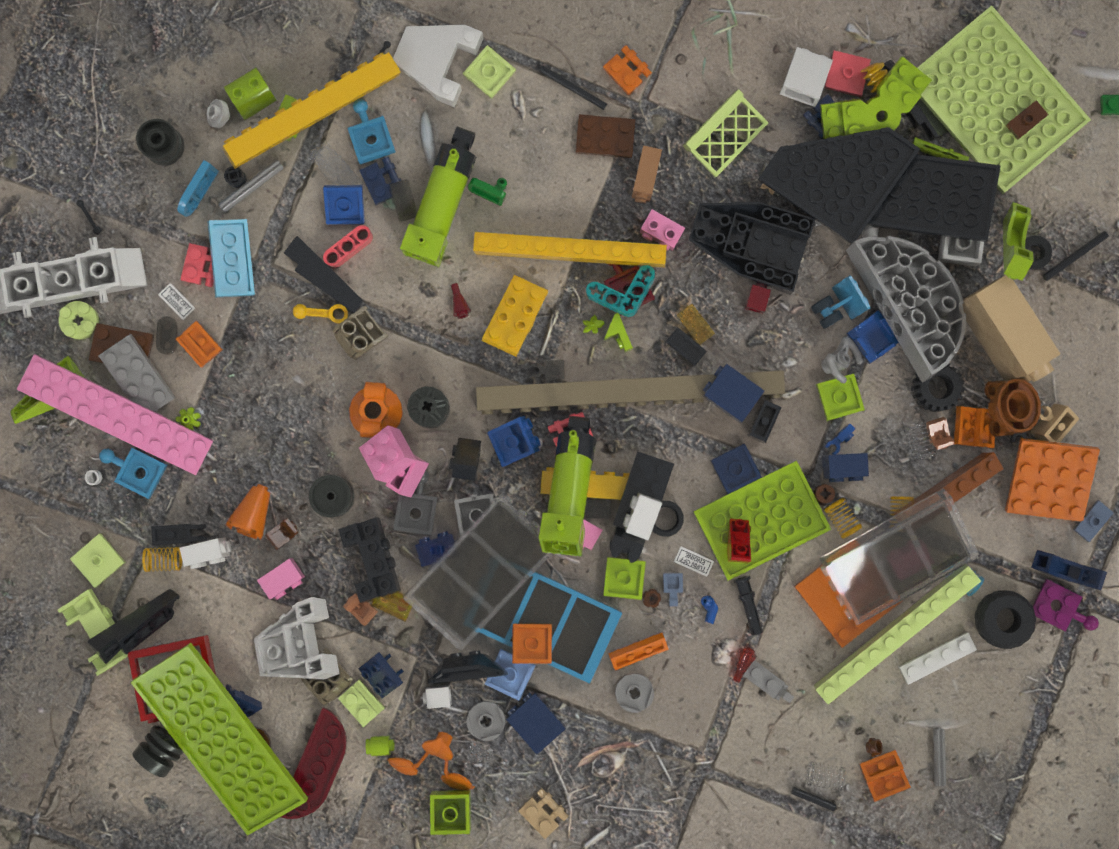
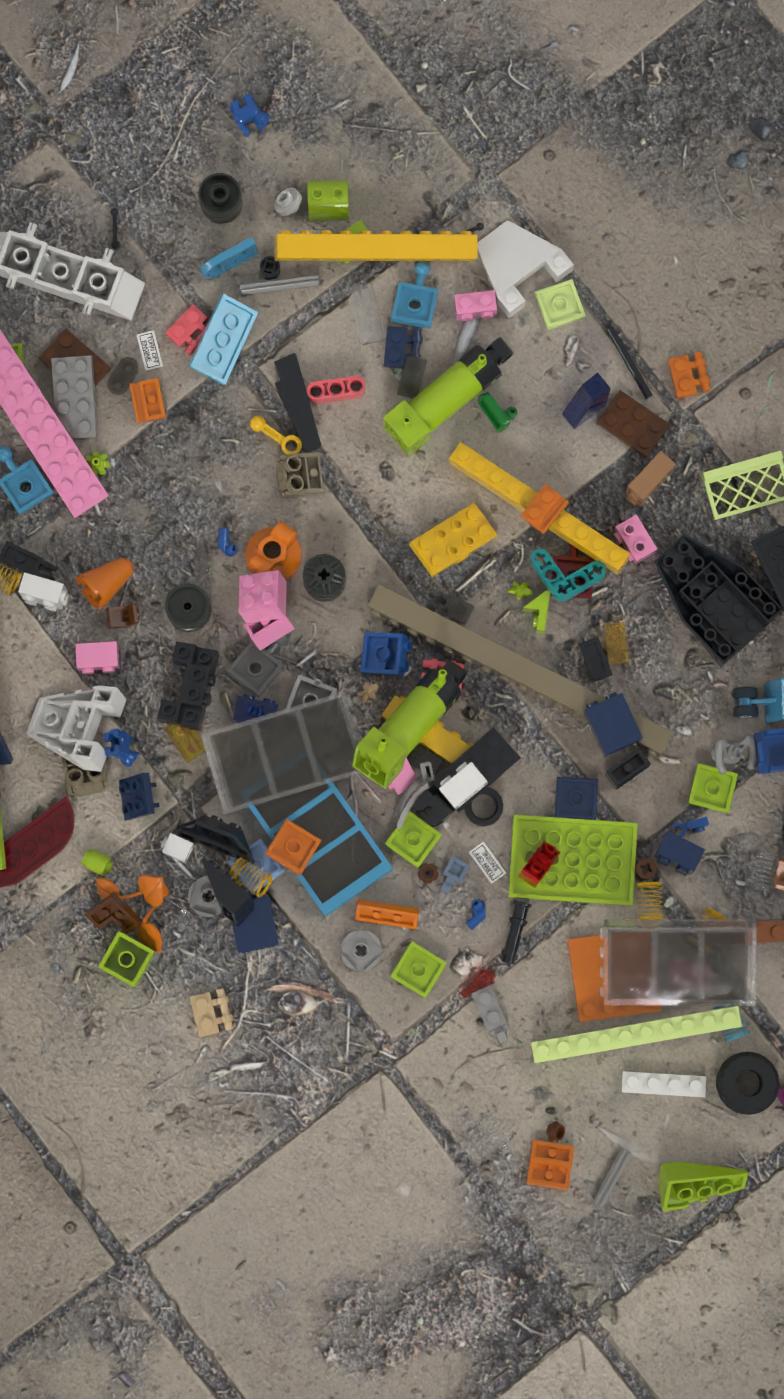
camera: 30 degrees right, 5 degrees down
yellowish green plate [59,301,99,340] -> none
blue plate [323,185,365,224] -> none
yellowish green plate [338,679,385,727] -> none
nougat bracket [343,593,378,626] -> none
black brick [449,438,481,481] -> none
dark red cone [451,283,471,319] -> none
dark red brick [744,283,771,314] -> none
black piece [791,787,836,812] -> none
none -> reddish brown plate [85,892,142,934]
none -> blue animal [104,728,140,767]
none -> black slope [202,857,255,927]
none -> blue arm [218,528,238,557]
none -> yellow piece [229,857,273,897]
none -> blue animal [230,94,270,137]
none -> tan plant [356,682,379,705]
none -> lime plate [390,942,447,999]
none -> light grey sword [394,762,434,829]
none -> bright pink brick [454,290,497,321]
none -> orange plate [520,484,569,535]
none -> clear blue slope [562,373,611,430]
none -> lime wedge [658,1161,748,1211]

